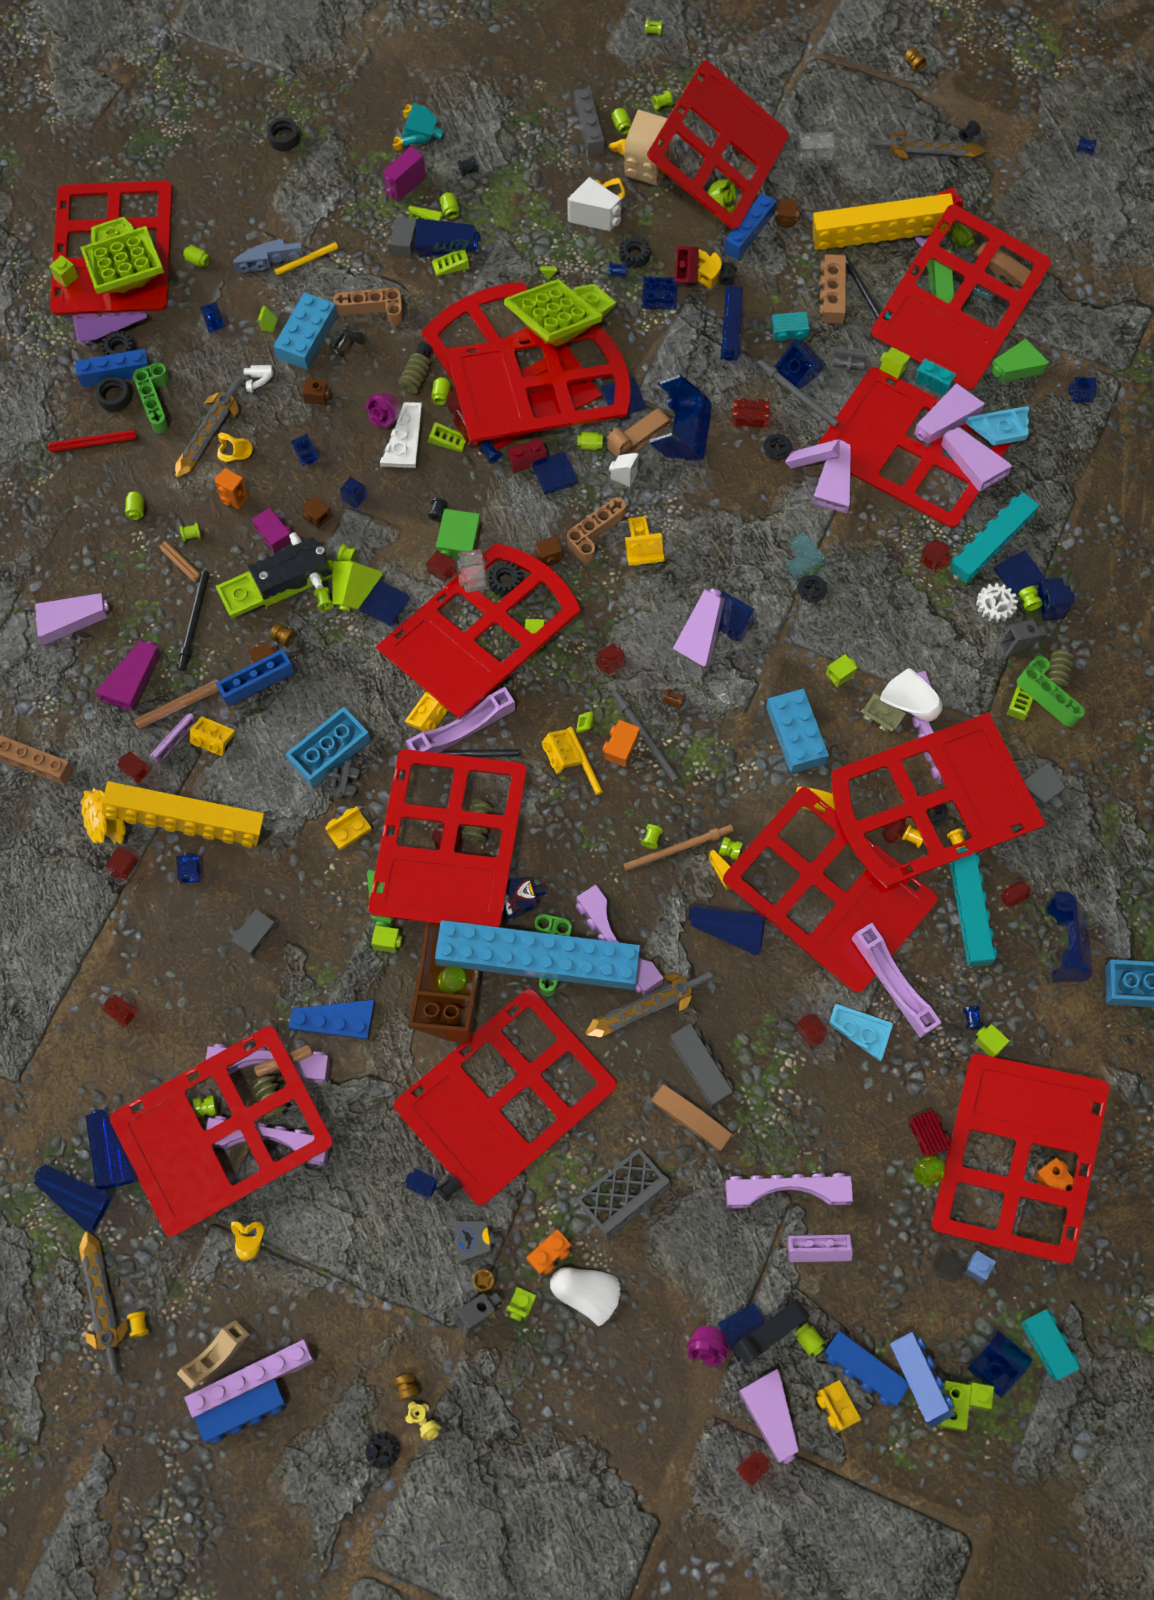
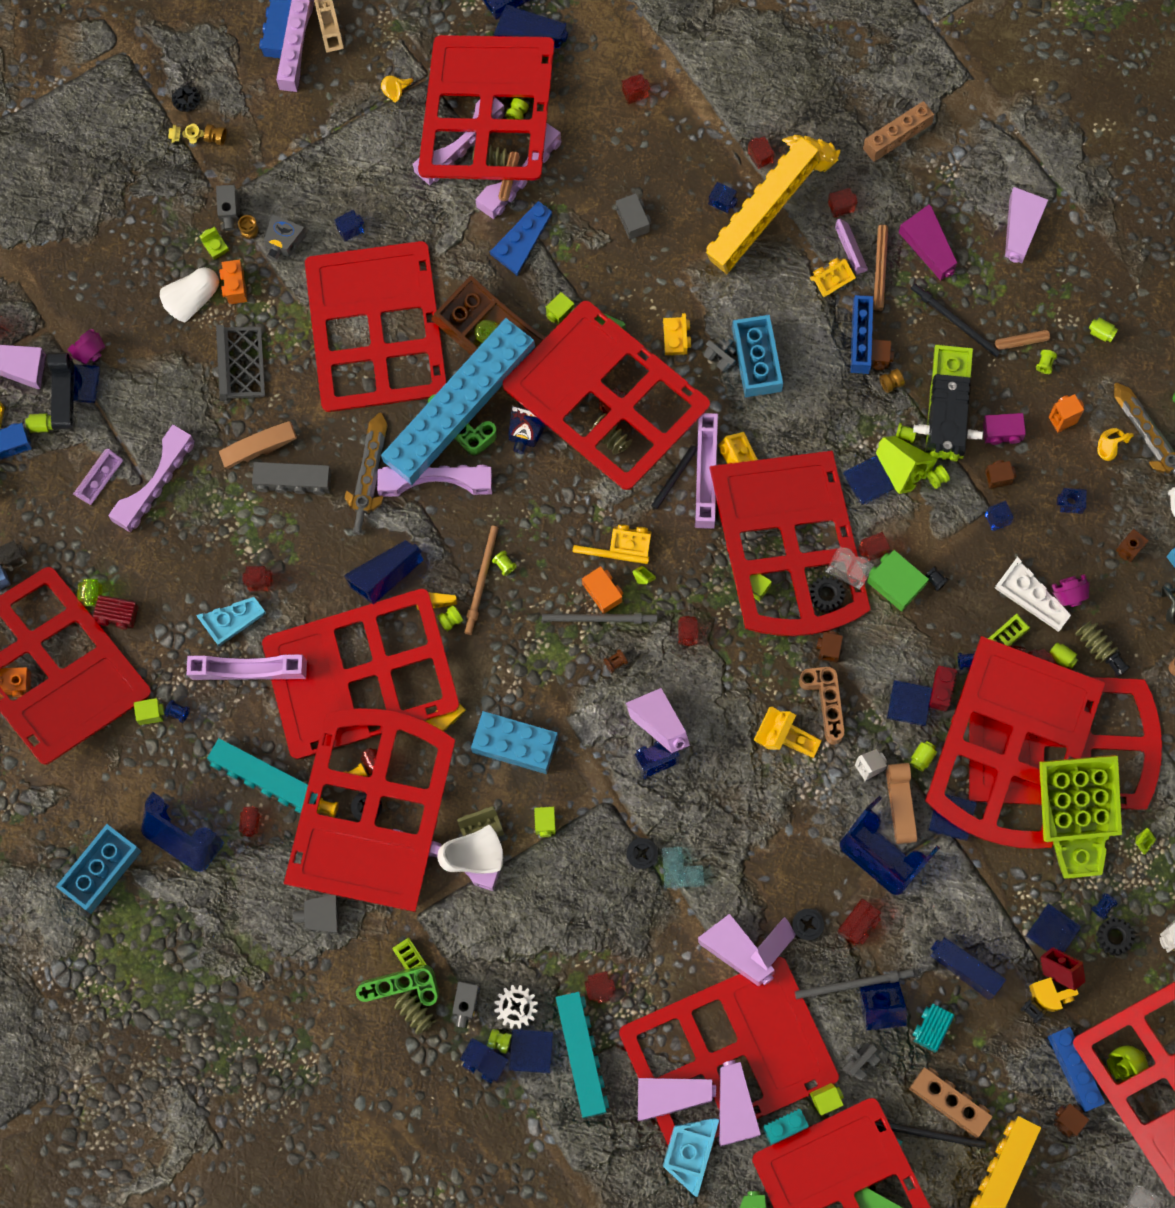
camera: 125 degrees right, 5 degrees up
black bush [435,1174,462,1202] -> none

